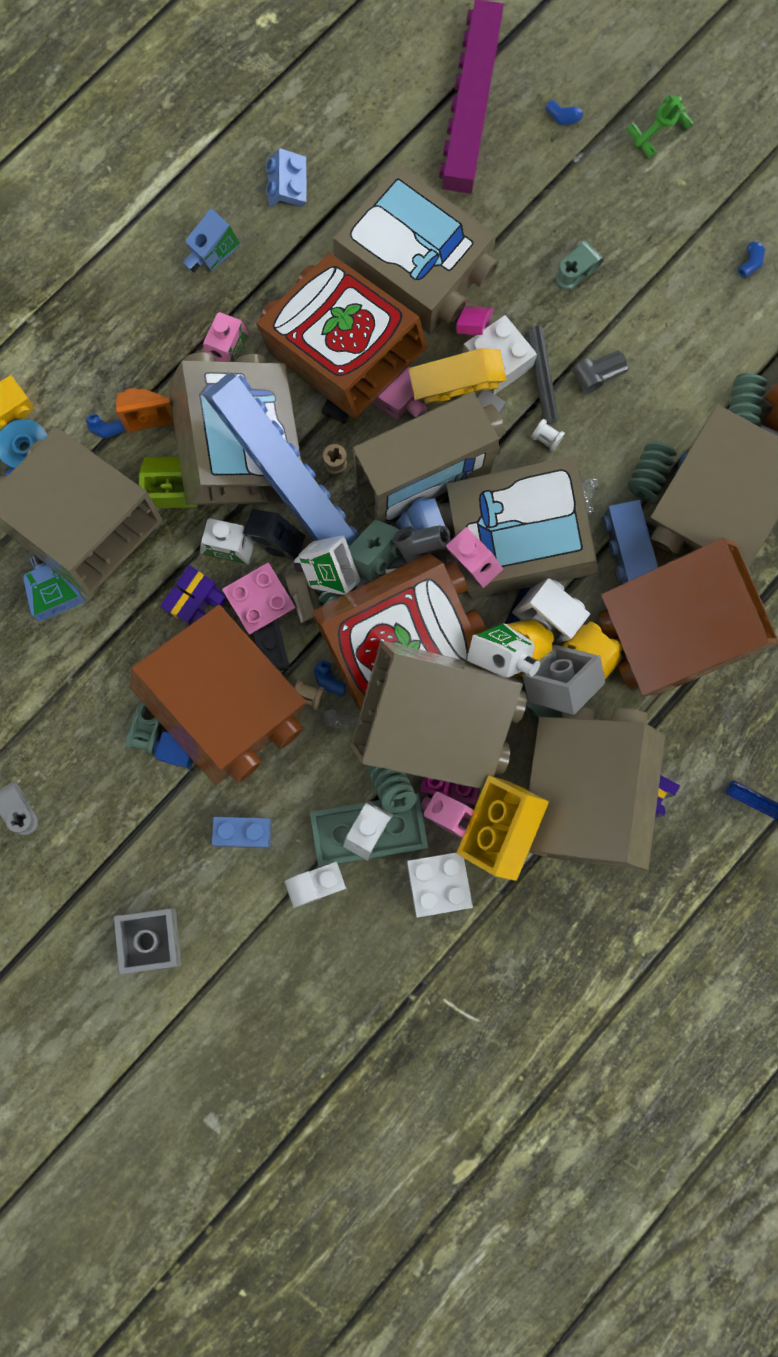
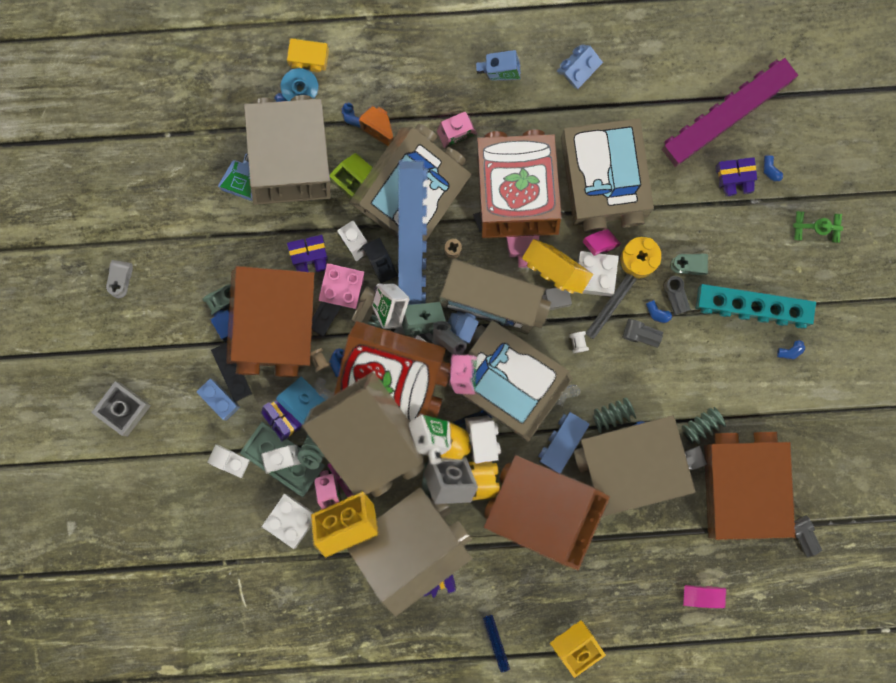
camera: 45 degrees right, 5 degrees up
none -> black plate [211,343,253,402]
none -> dark purple hips [261,400,302,442]
none -> dark azure plate [276,376,326,425]
none -> yellow brick [620,237,661,278]
none -> blue arm [646,300,672,323]
none -> dark grey piece [663,276,691,315]
none -> teal brick [695,284,816,329]
none -> dark purple hips [715,157,757,197]

